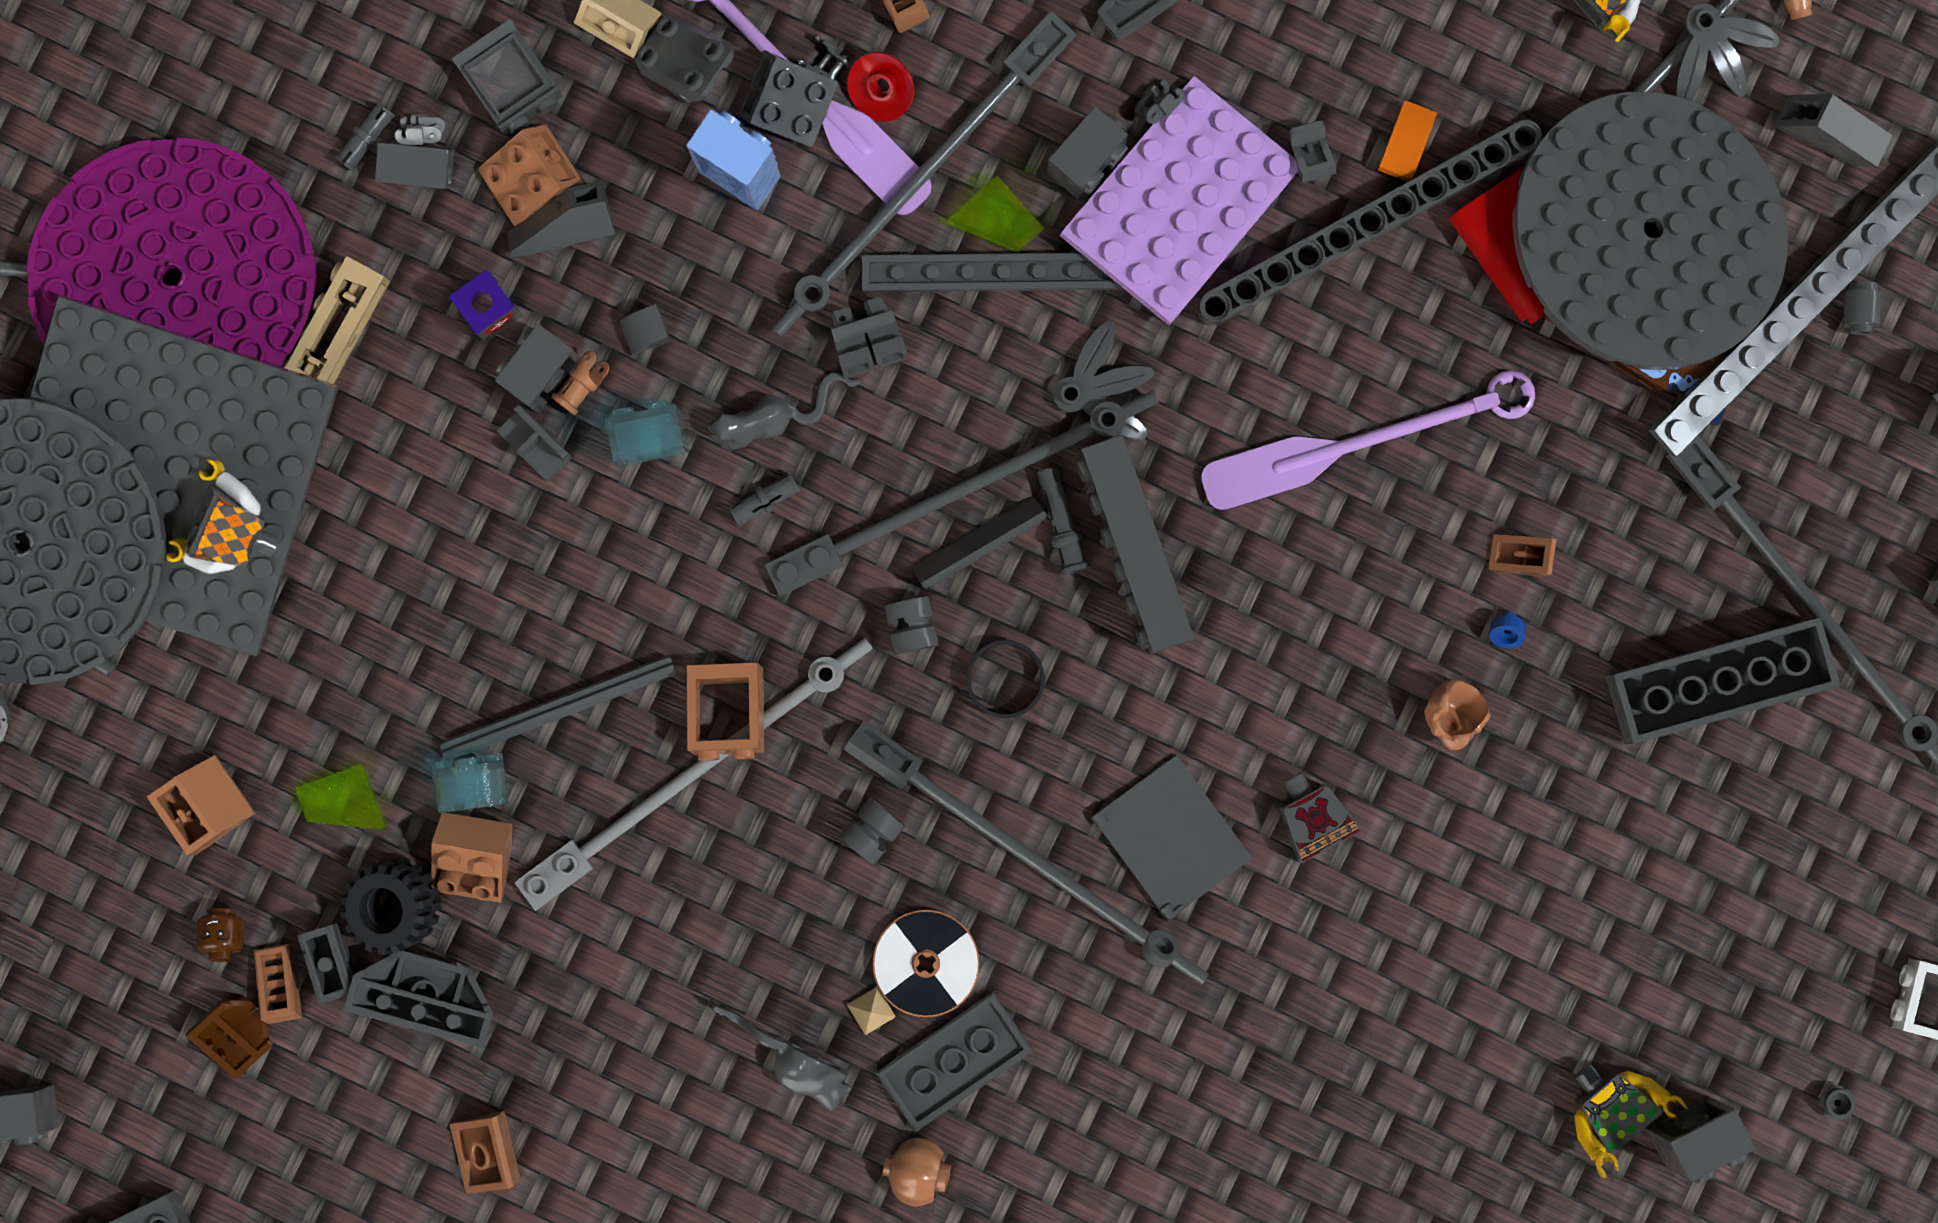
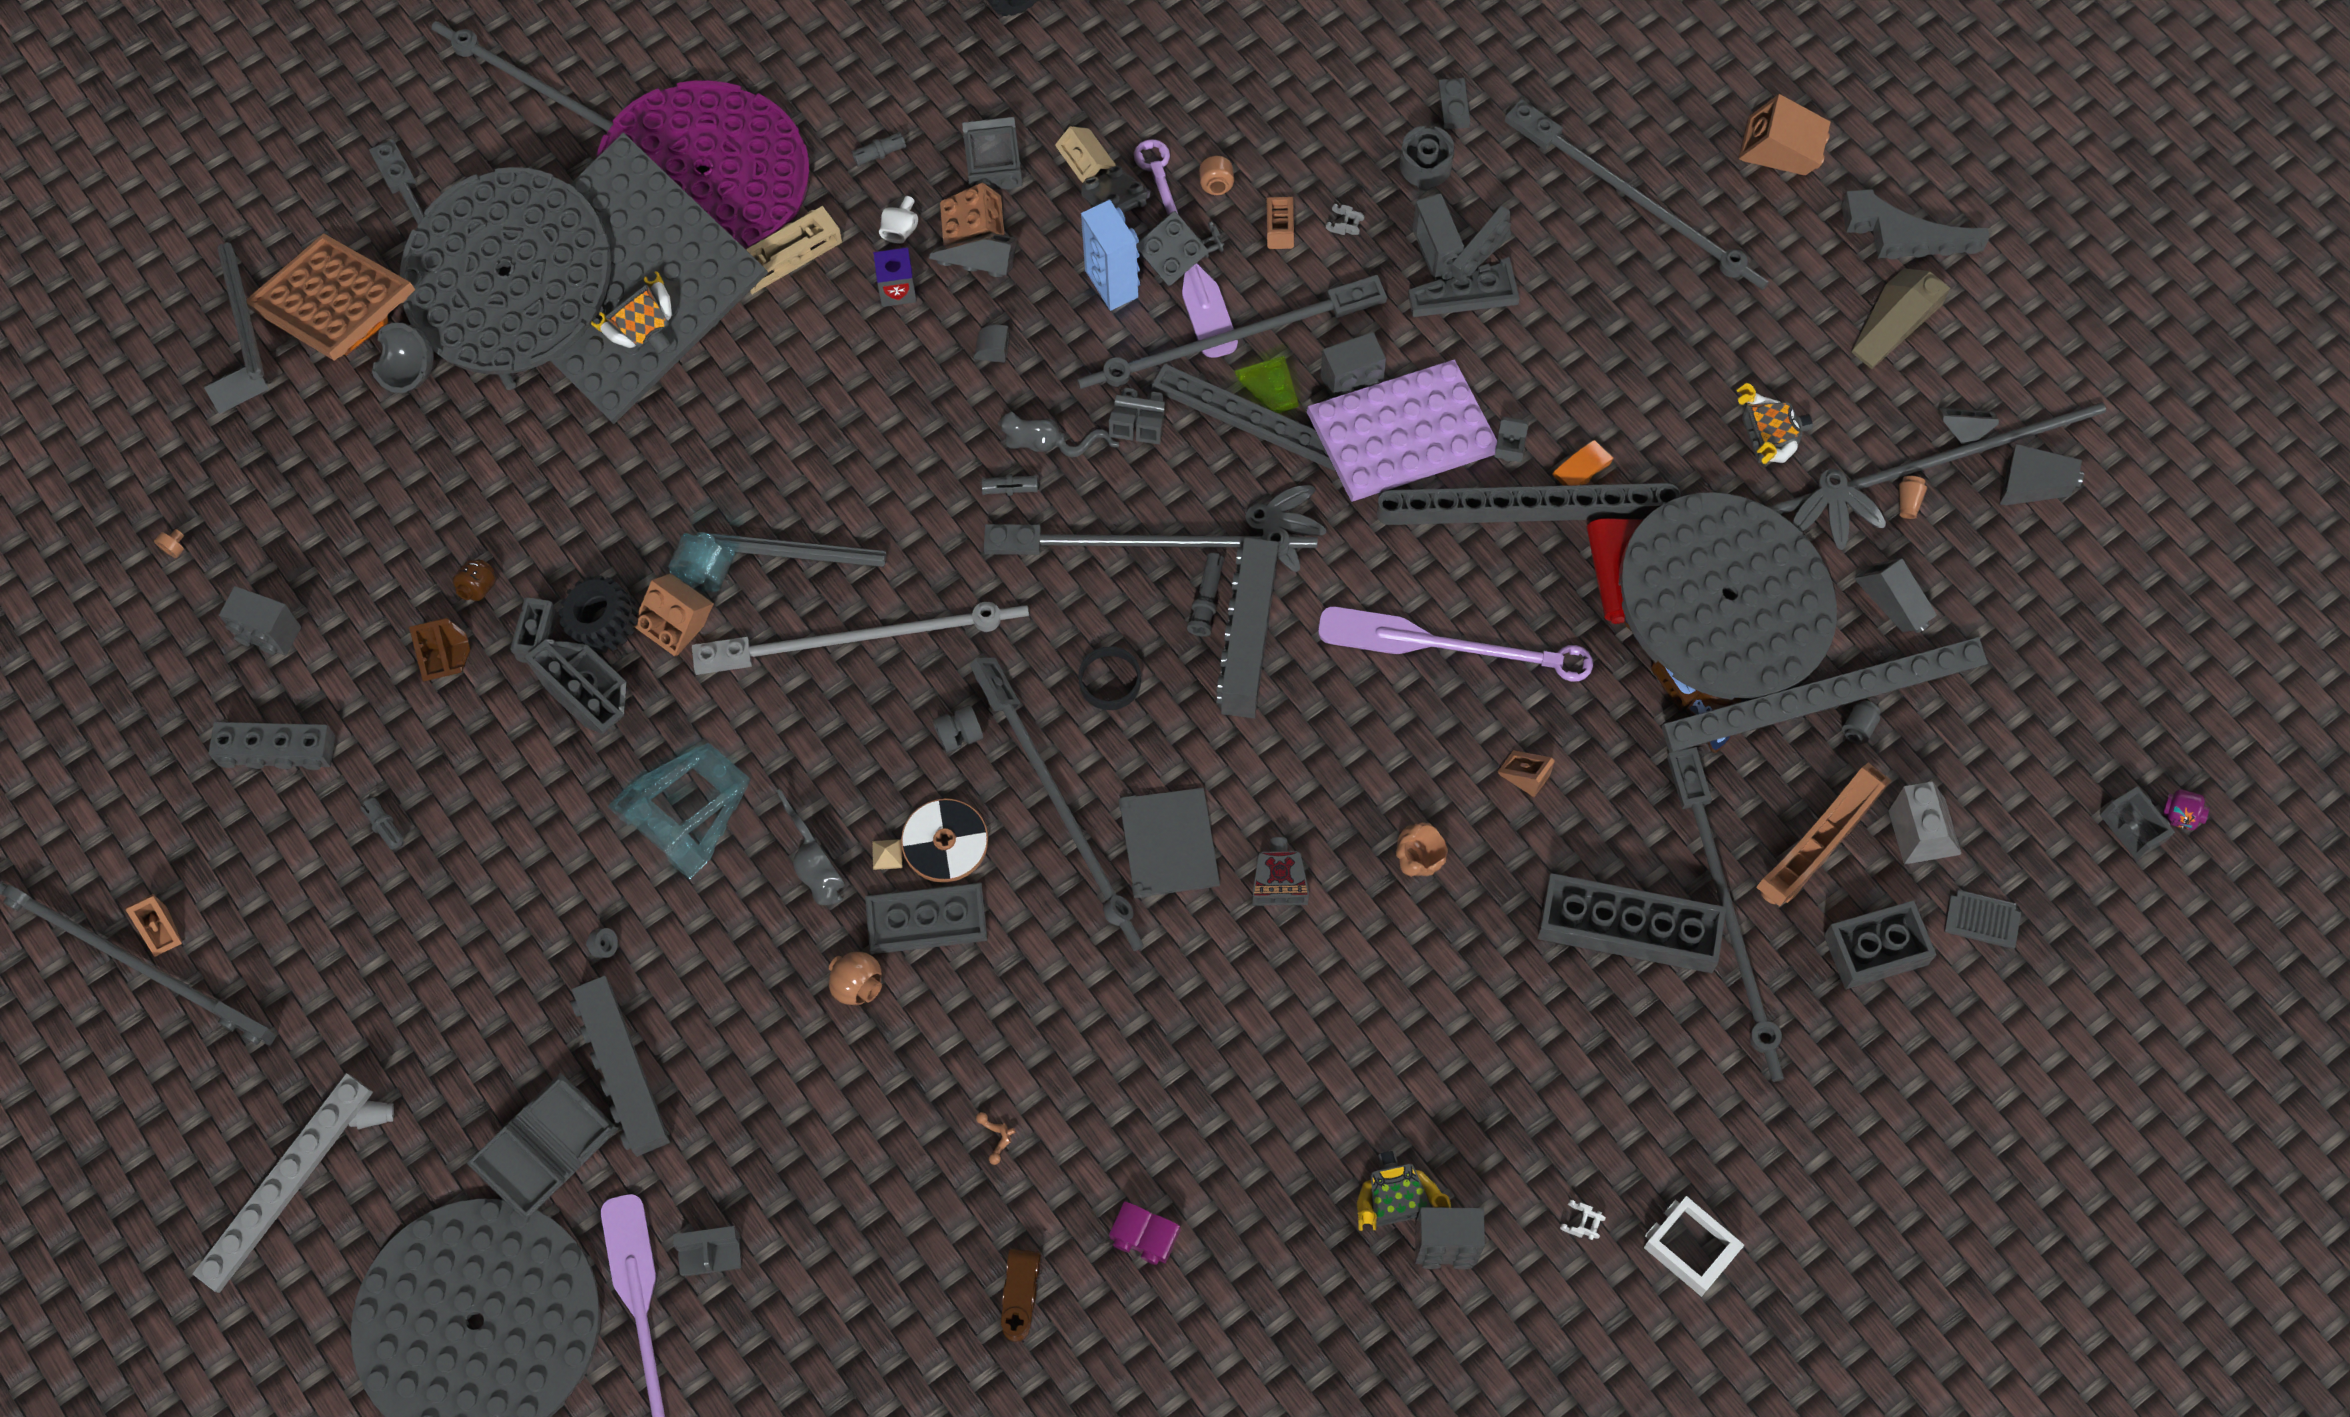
camera: 30 degrees right, 20 degrees down
nougat slope [147,755,256,856] -> none
nougat slope [254,944,302,1024] -> none
clear neon green wing [295,763,388,830] -> none
dark grey hinge [375,142,455,189] -> none
light grey piece [395,114,445,145] -> none
nougat slope [450,1110,521,1194] -> none
dark grey brick [495,324,581,414] -> none
dark grey panel [497,404,573,482] -> none
nougat piece [551,351,609,416] -> none
clear light blue brick [604,400,690,467] -> none
nougat window [687,663,764,761] -> none
red dish [847,52,914,122] -> none
dark grey wheel [884,596,939,655] -> none
dark grey slope [912,497,1047,590] -> none
dark grey piece [1135,79,1184,124] -> none
blue tile [1489,611,1526,649] -> none
dark grey plate [1819,1085,1855,1120] -> none
none -> clear light blue windscreen [608,743,751,880]
none -> white piece [879,196,918,243]
none -> white piece [1560,1200,1606,1240]
none -> nougat arch [1756,762,1892,906]

